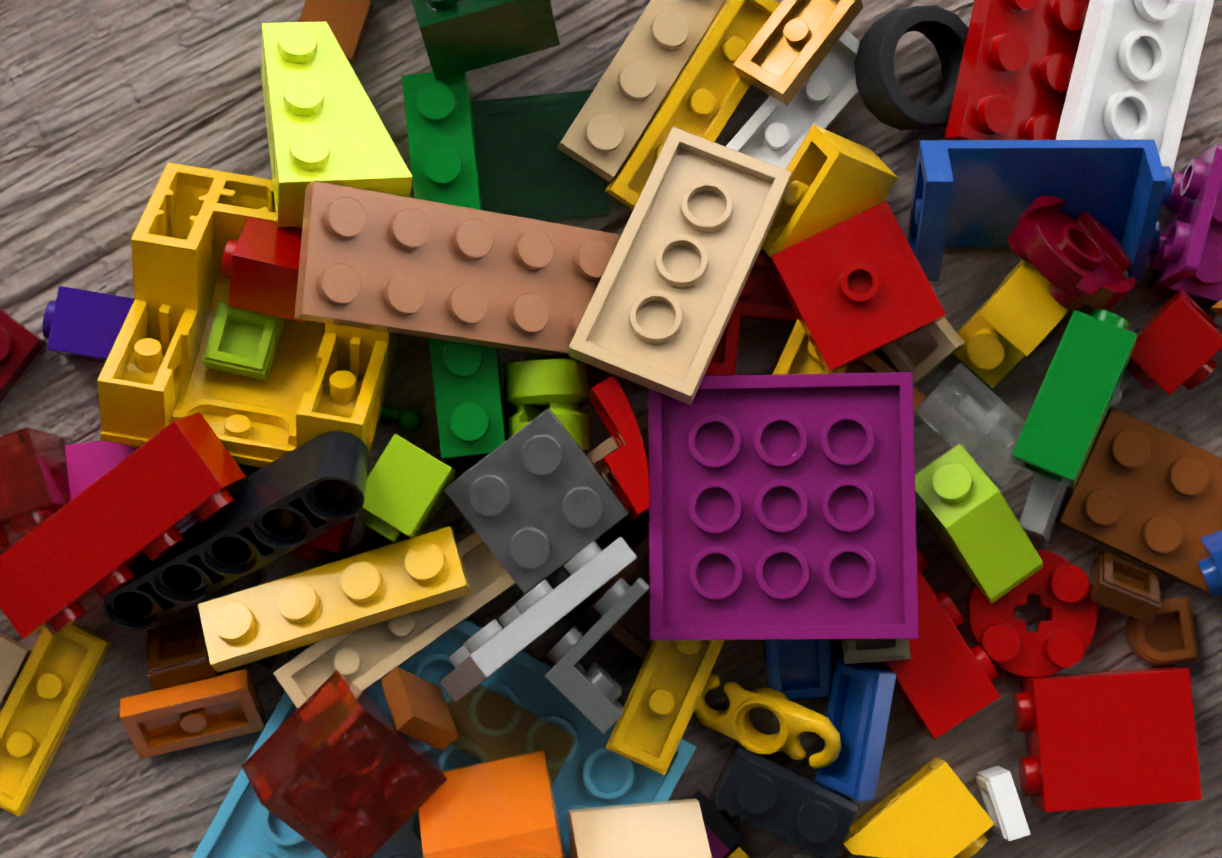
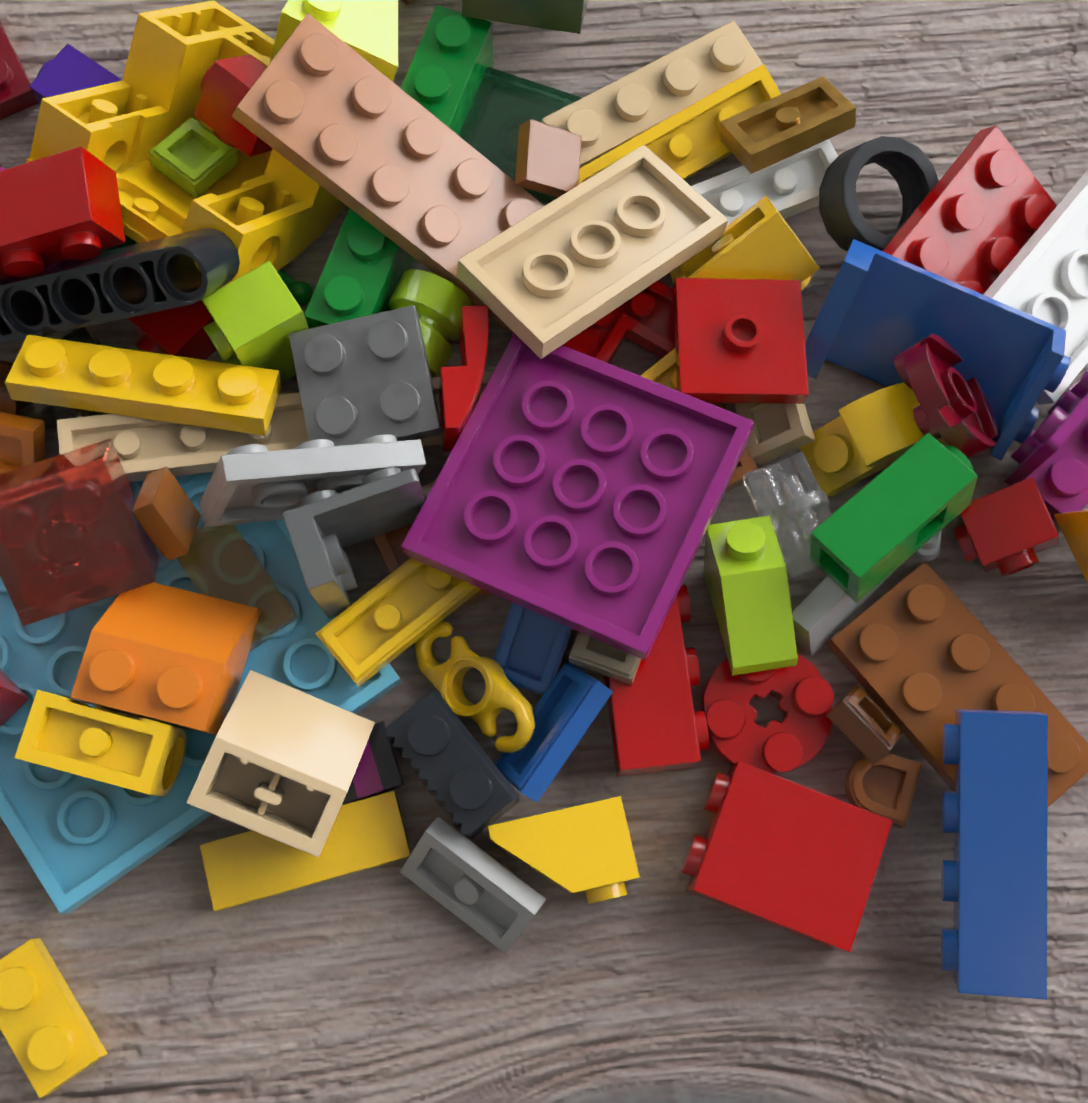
camera: 25 degrees right, 10 degrees down
white tile [975,766,1031,841] -> none
none -> tile [515,119,582,198]

